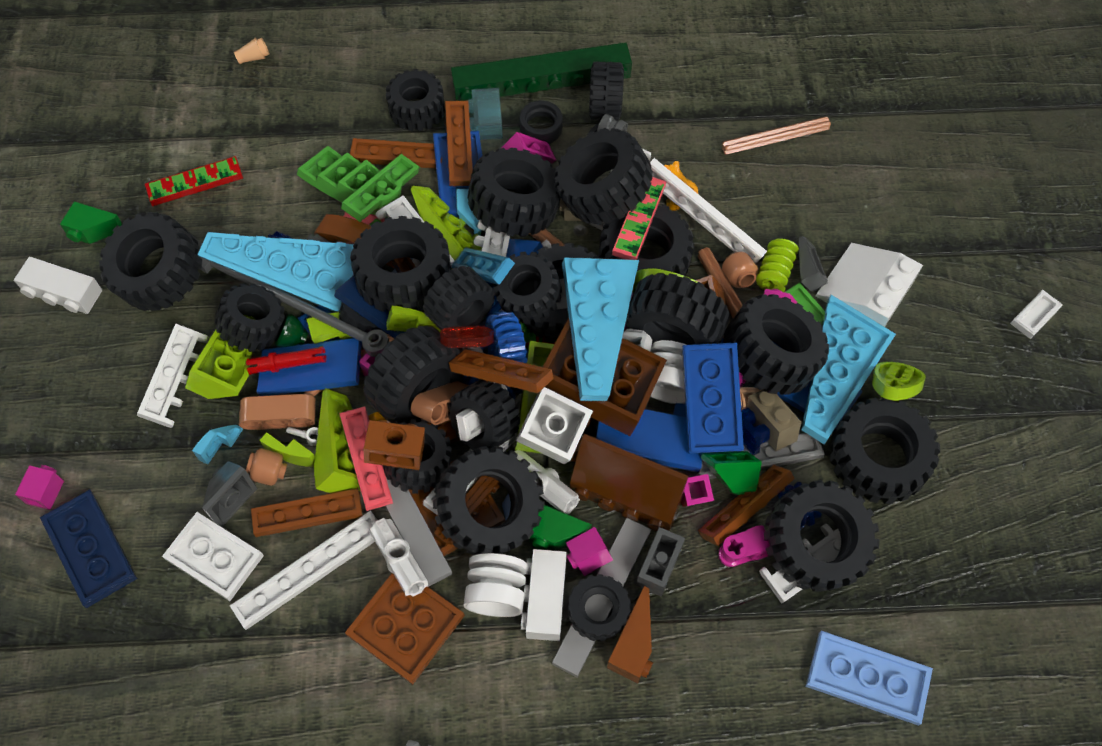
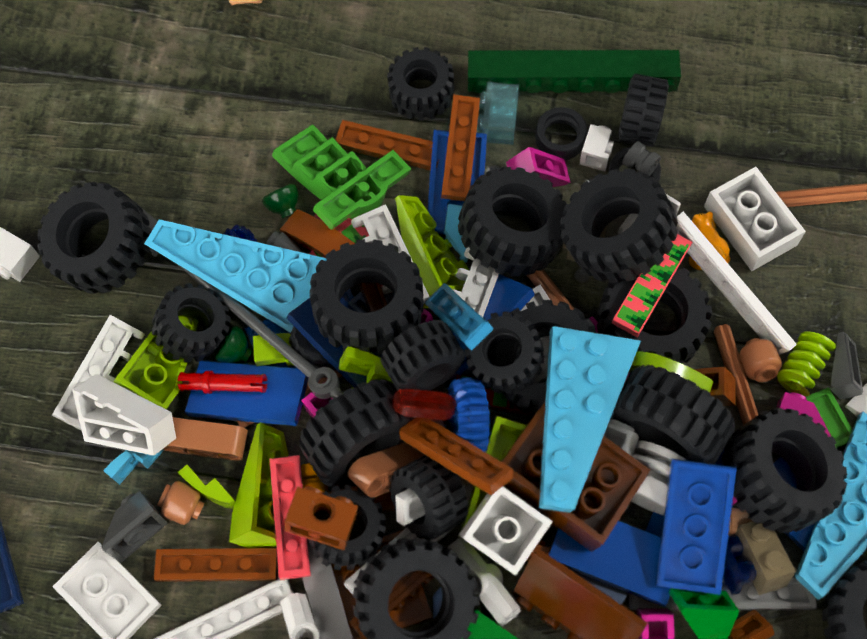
camera: 15 degrees right, 5 degrees up
green slope [60,202,123,244] -> none
tile [145,156,243,206] -> none
white hand [286,427,318,446] -> none
none -> white wedge [73,374,176,455]
none -> dark green brick [262,184,298,219]
none -> white brick [580,124,614,172]
none -> white brick [704,167,806,271]

